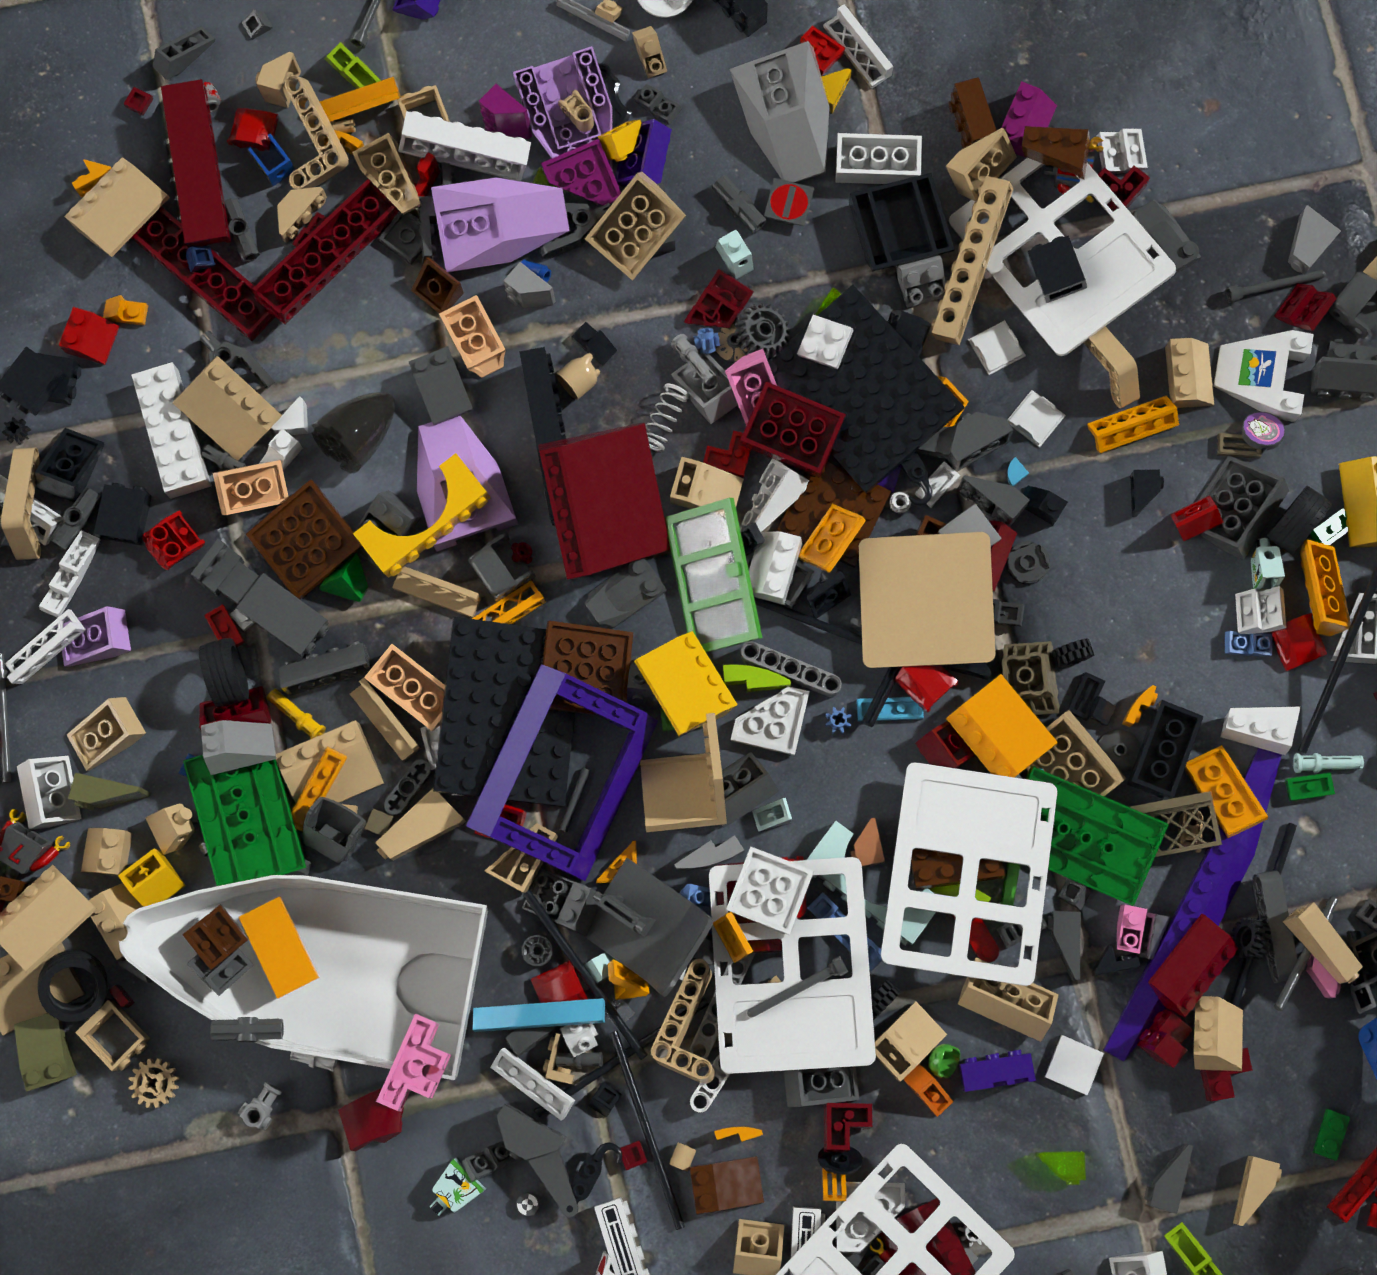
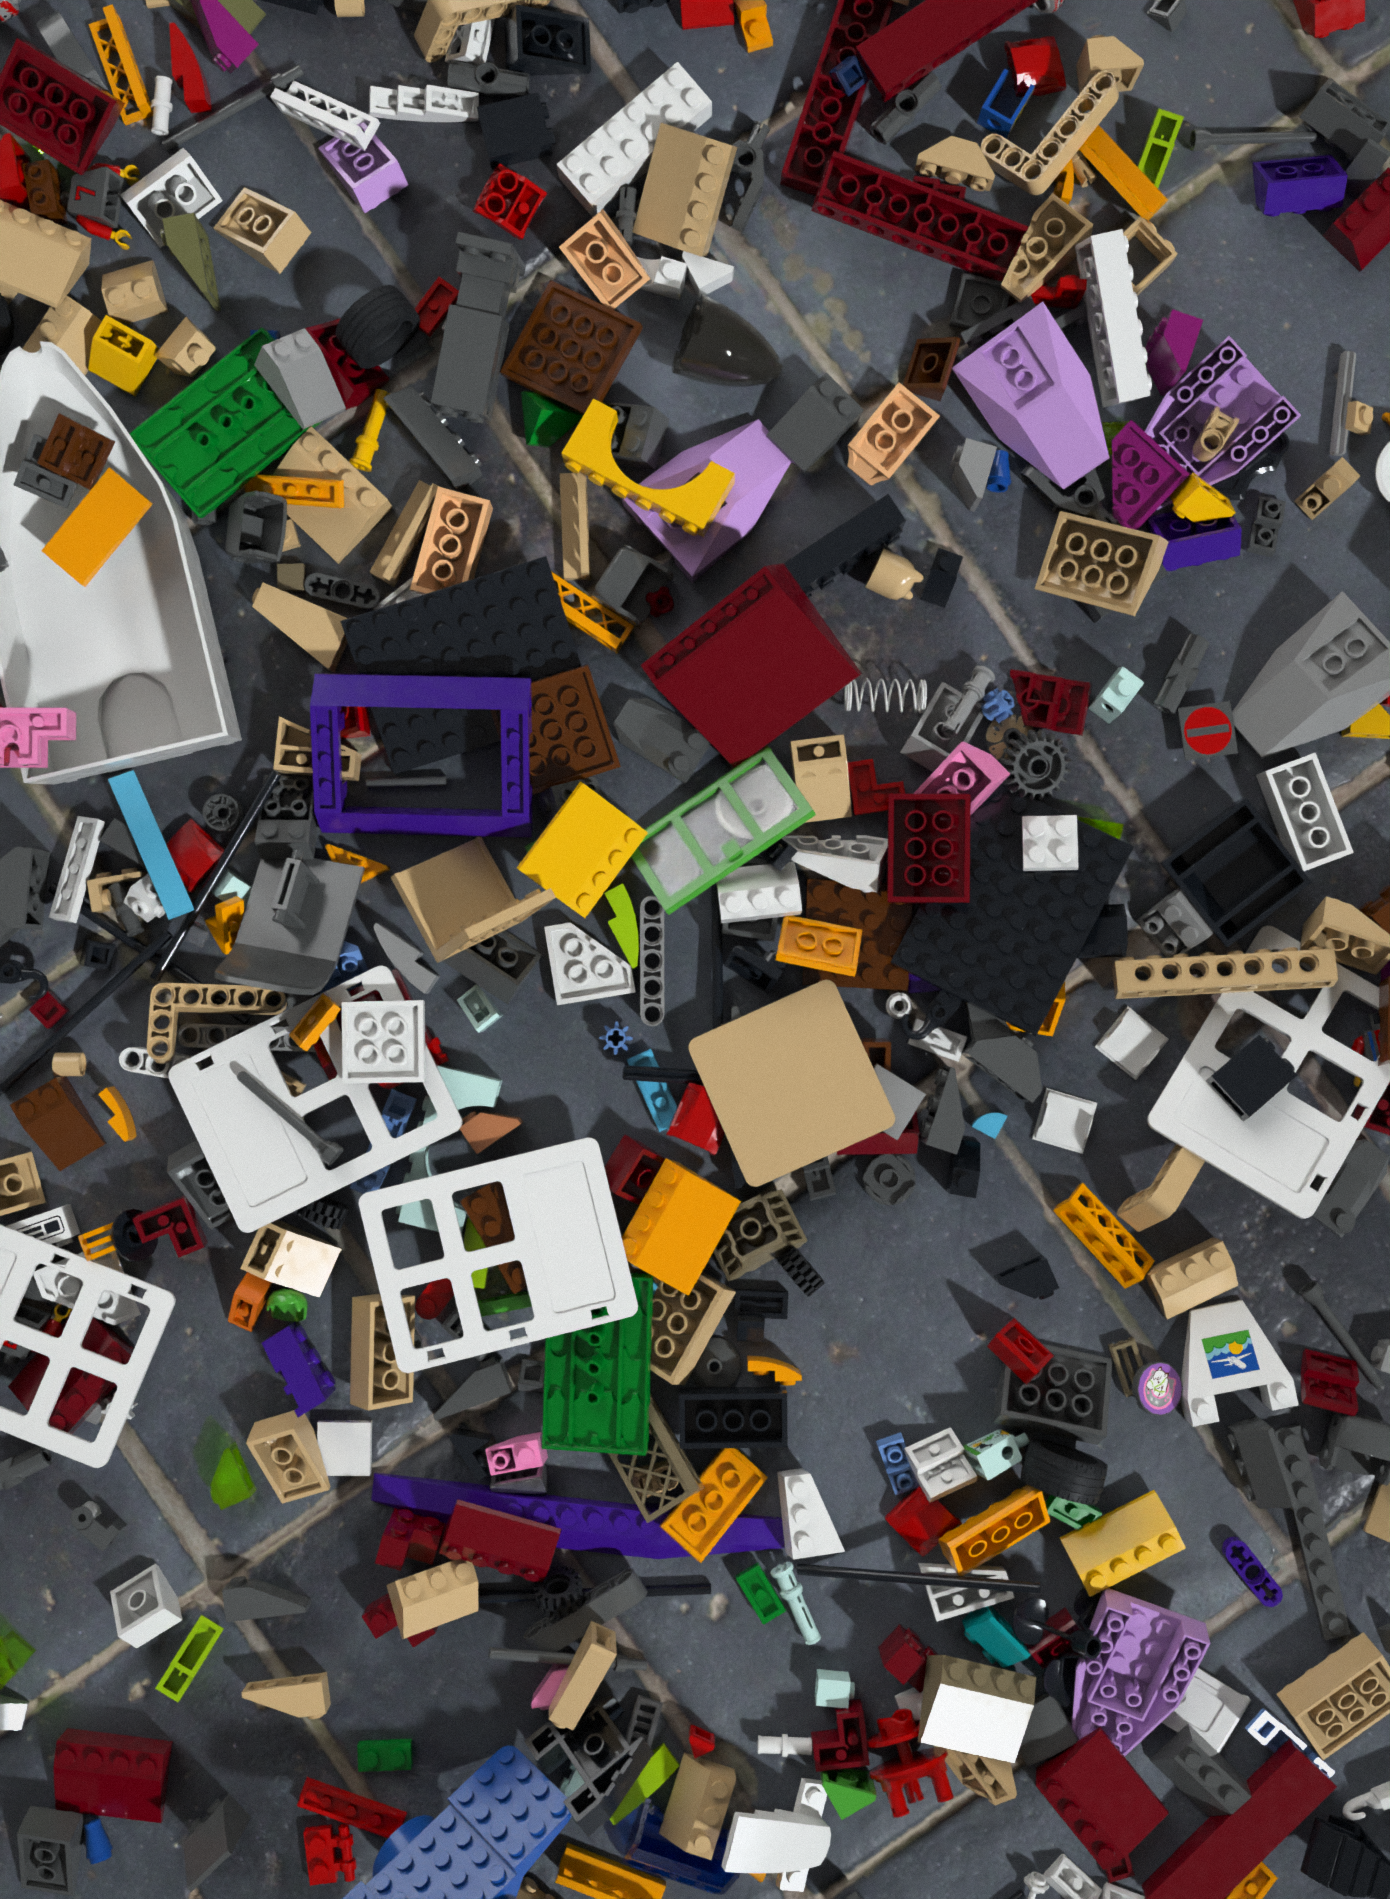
camera: 65 degrees right, 10 degrees up
none -> tan slope [246,1410,331,1504]

